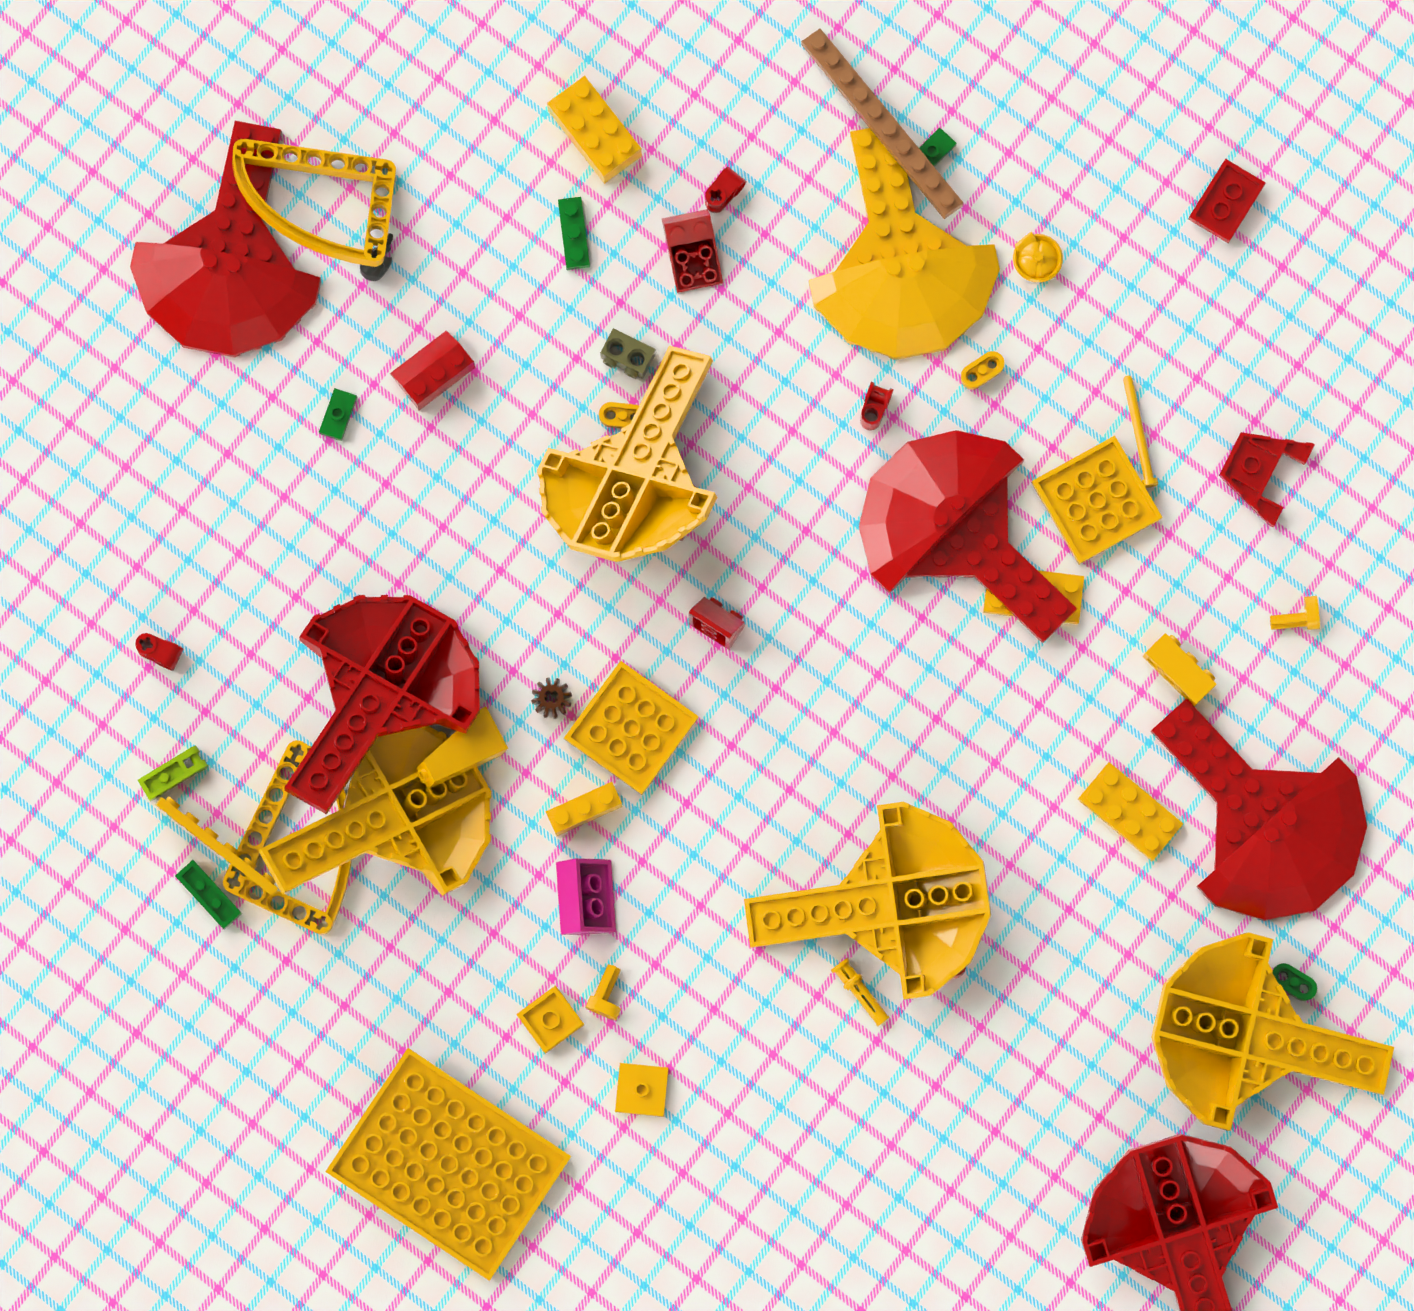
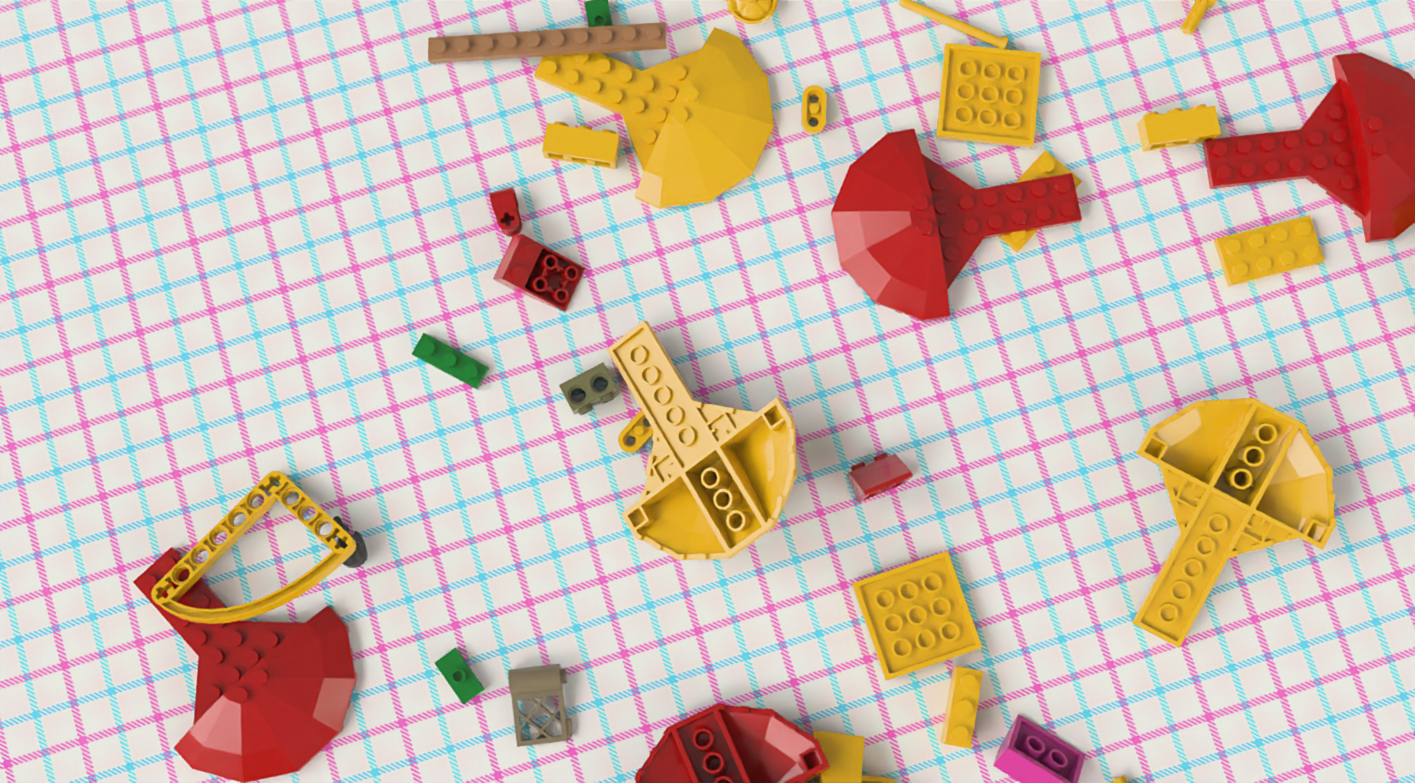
camera: 55 degrees left, 0 degrees up
red slope [390,331,475,411] -> none
reddish brown gear [531,678,572,719] -> none
yellow brick [547,76,642,184] -> none
yellow pin [831,957,890,1027] -> none
red piece [860,381,894,430] -> none
none -> dark tan piece [508,664,573,747]
none -> yellow brick [542,121,621,169]

